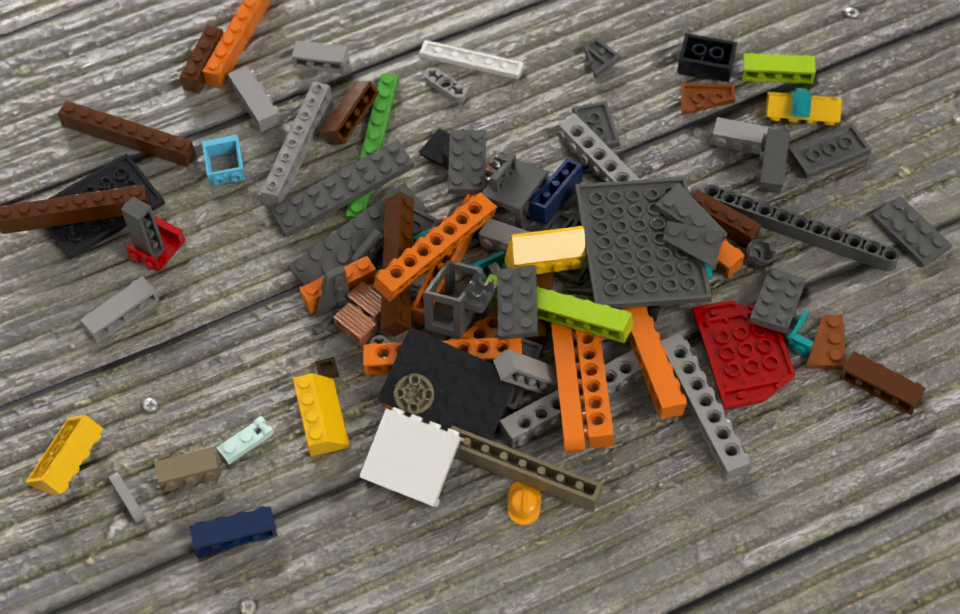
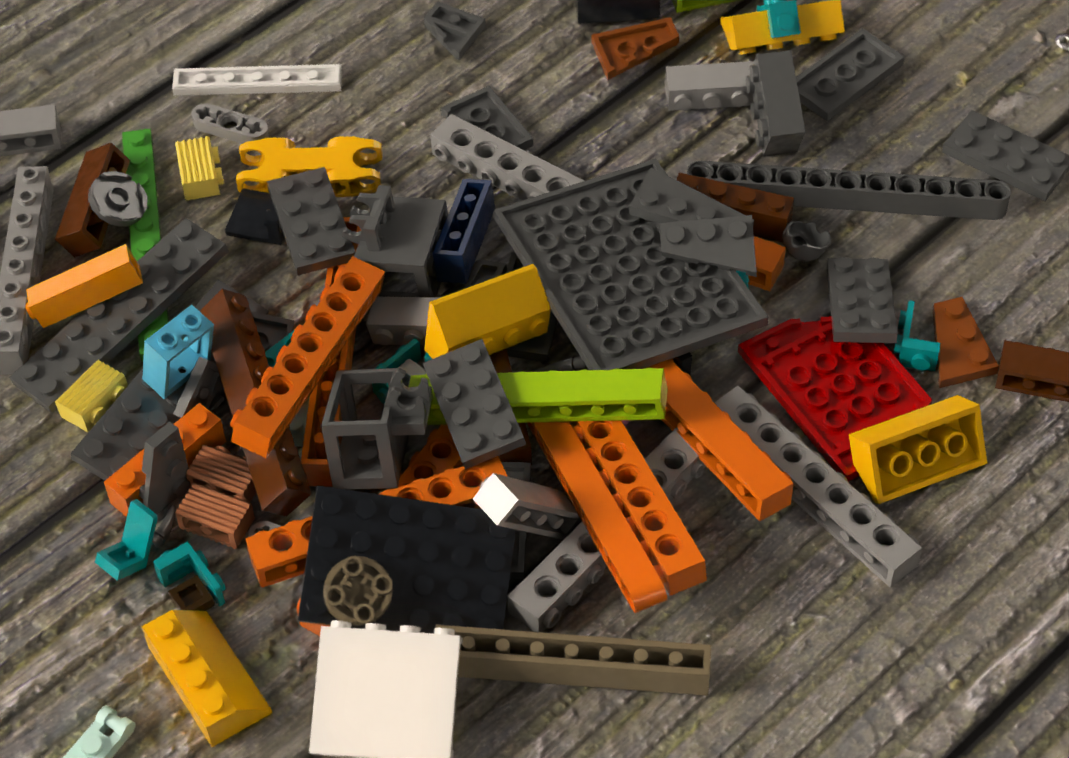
camera: 20 degrees left, 5 degrees down
light orange piece [507,482,541,525] -> none
none -> light orange brick [25,244,143,329]
none -> light yellow brick [55,359,128,432]
none -> dark grey tile [88,171,148,227]
none -> teal bracket [95,499,158,581]
none -> medium azure window [142,304,214,399]
none -> teal bracket [153,541,226,607]
none -> light yellow brick [175,136,224,201]
none -> yellow piece [236,136,383,197]
none -> yellow slope [849,395,988,505]

